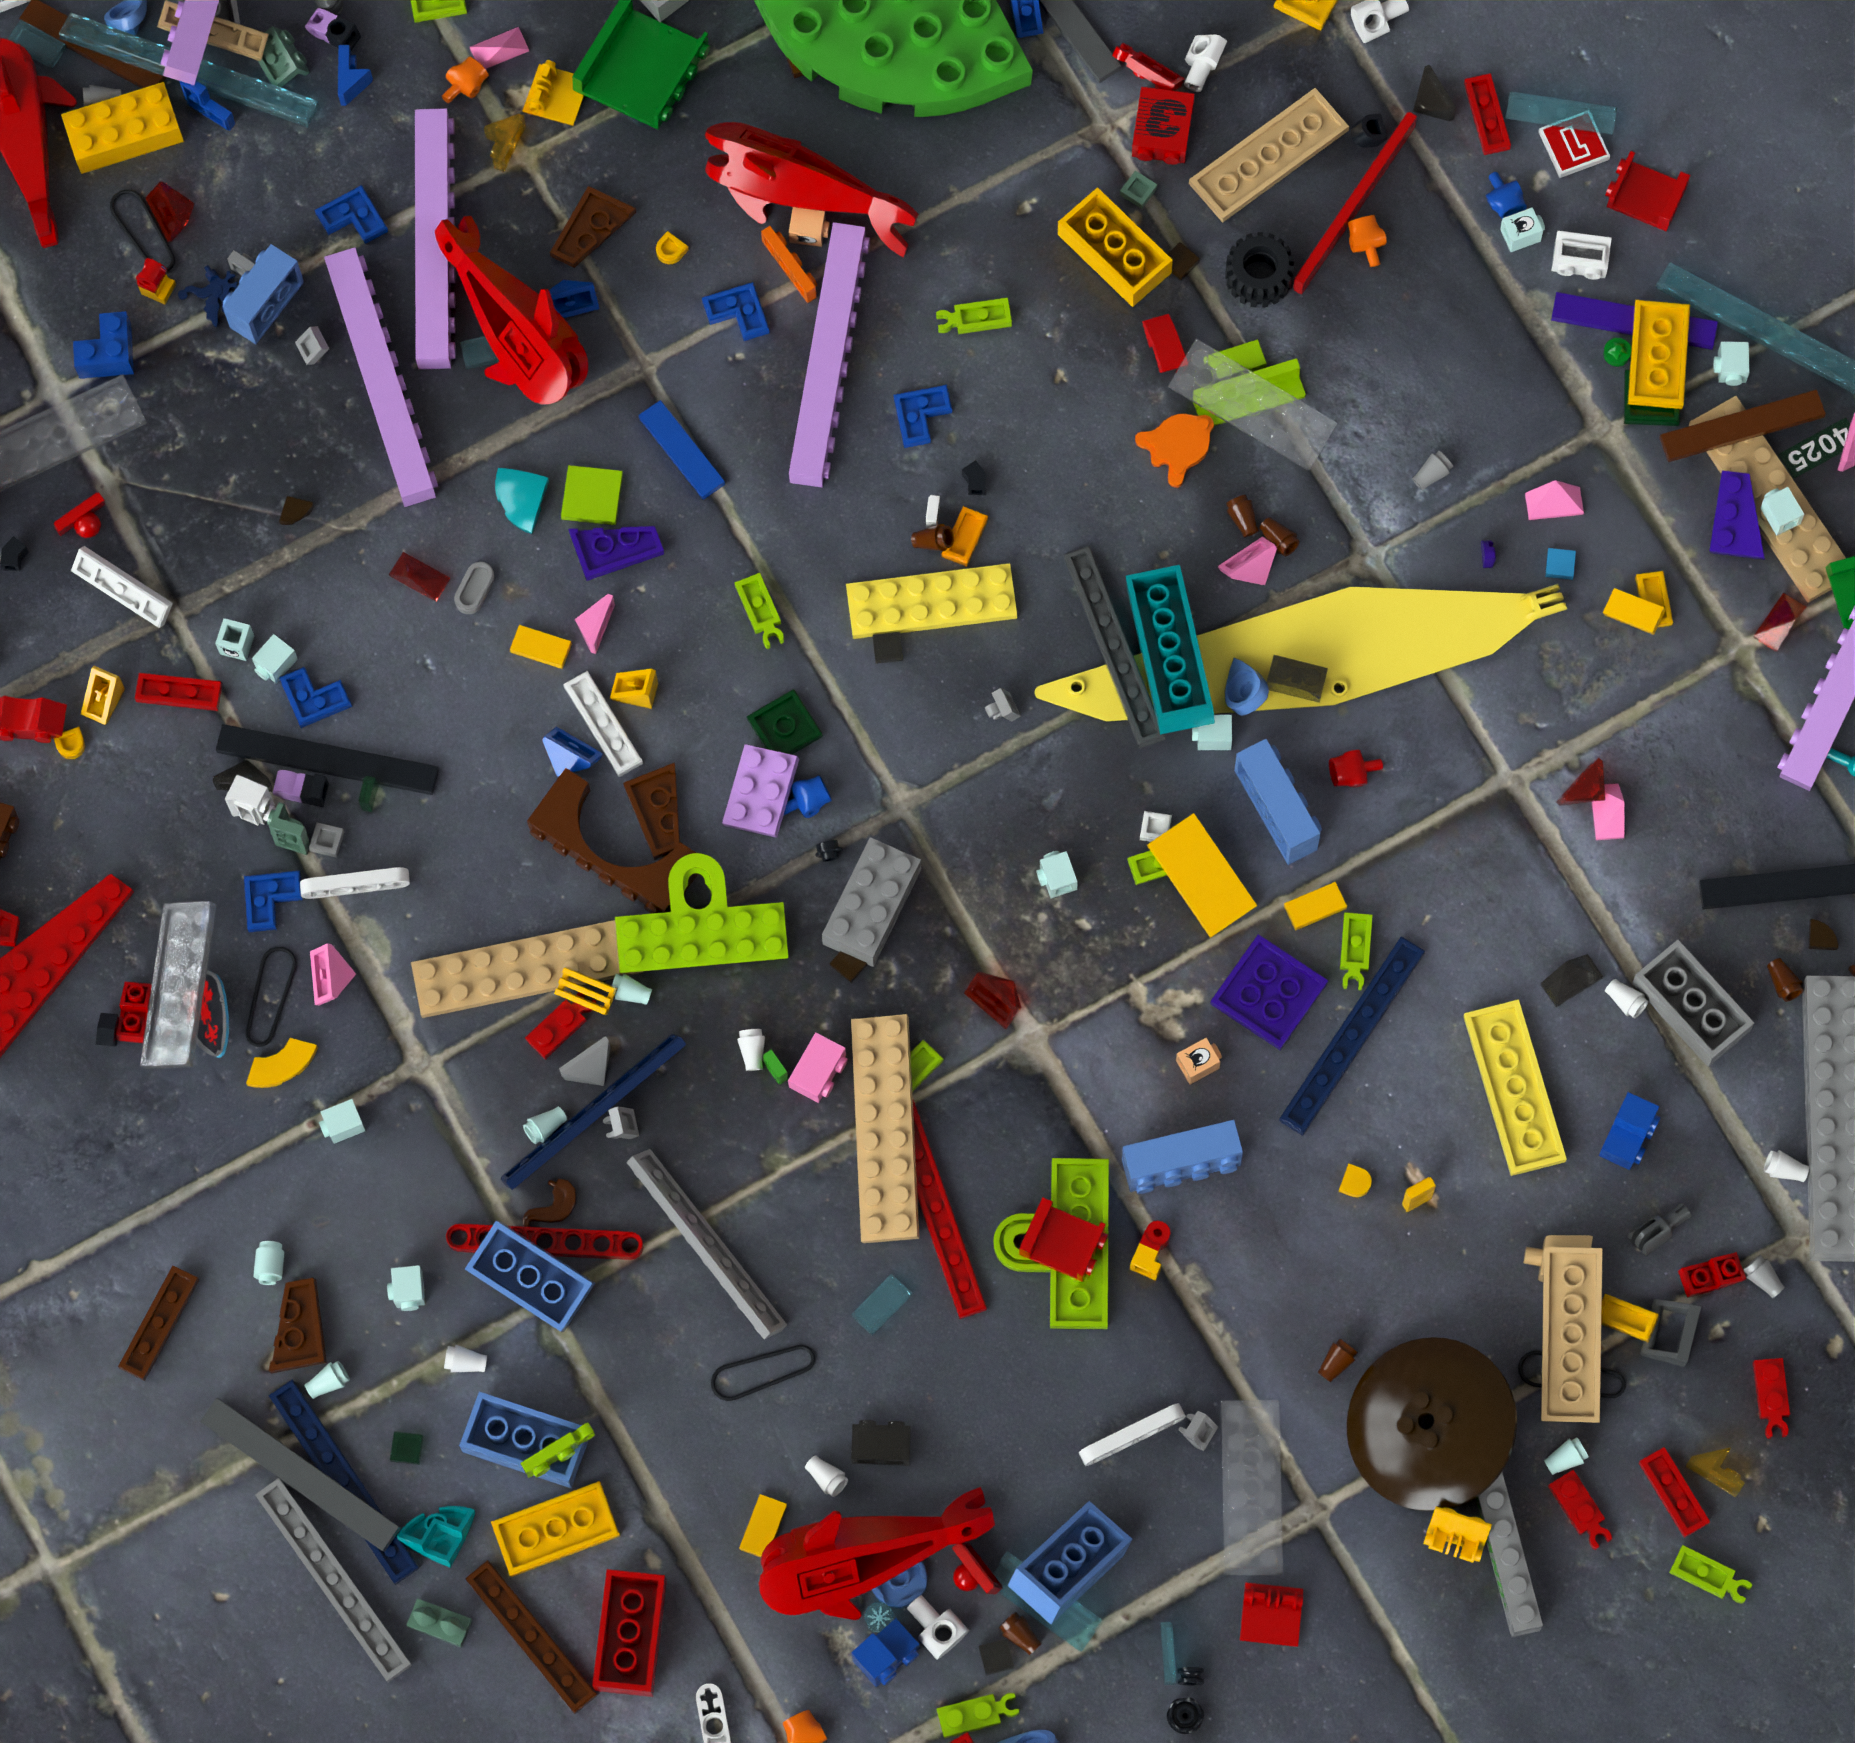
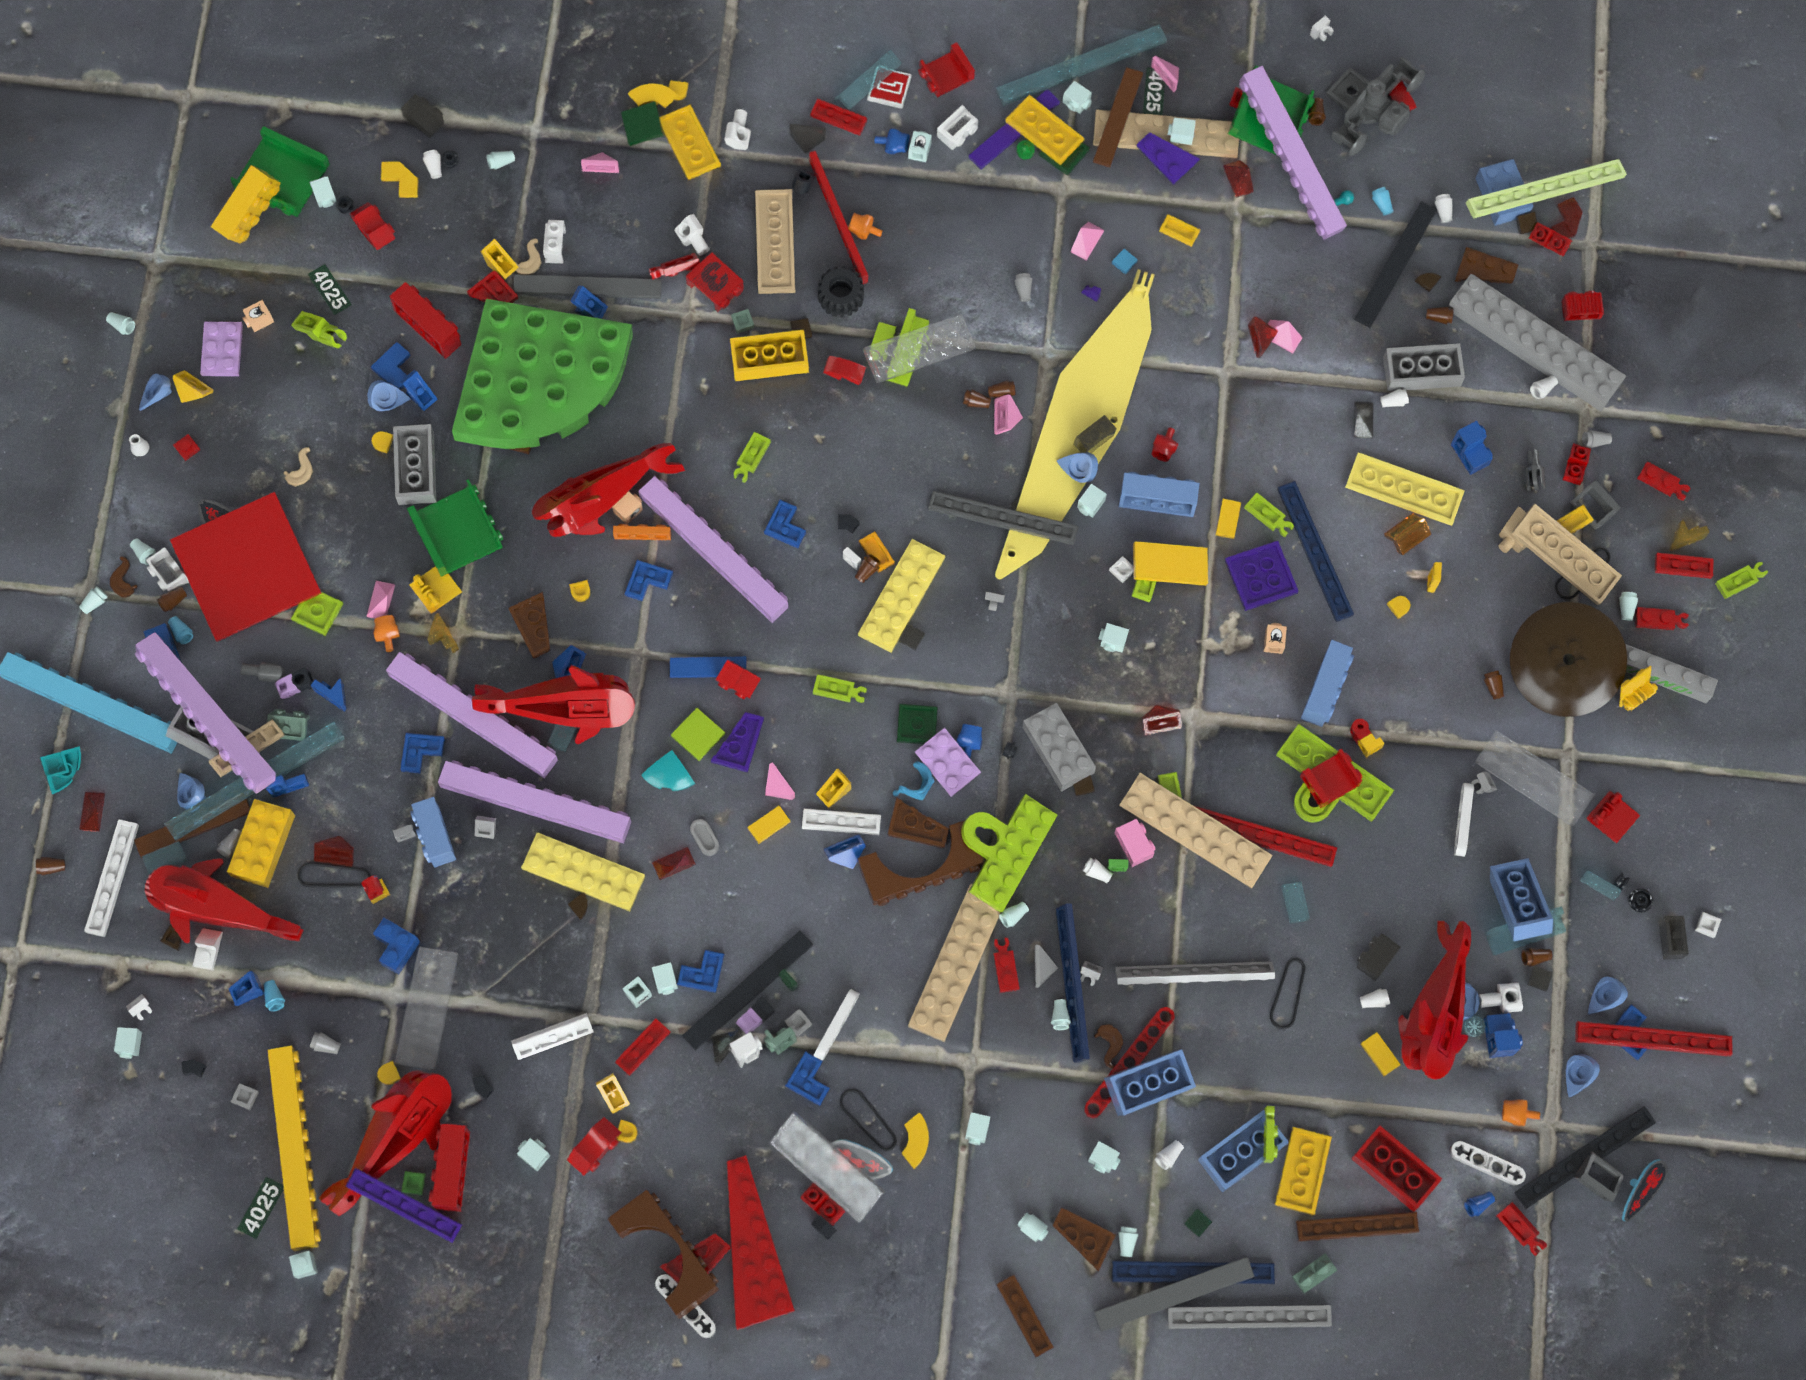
camera: 60 degrees left, 0 degrees up
red tile [54,492,105,538] -> none
dark blue piece [178,265,238,327] -> none
bright pink slope [310,943,356,1006] -> none
teal brick [397,1506,476,1568] -> none
yellow tile [554,967,617,1015] -> none
lime plate [937,1693,1019,1739] -> none
red tile [952,1542,1003,1595] -> none
teal brick [1126,565,1215,735] -> none
orange tile [1135,414,1214,488] -> none
yellow tile [1603,588,1666,635] -> none
none -> light yellow plate [521,833,645,911]
none -> red brick [716,659,761,700]
none -> dark azure helmet [893,761,935,800]
none -> clear orange panel [1384,513,1432,555]

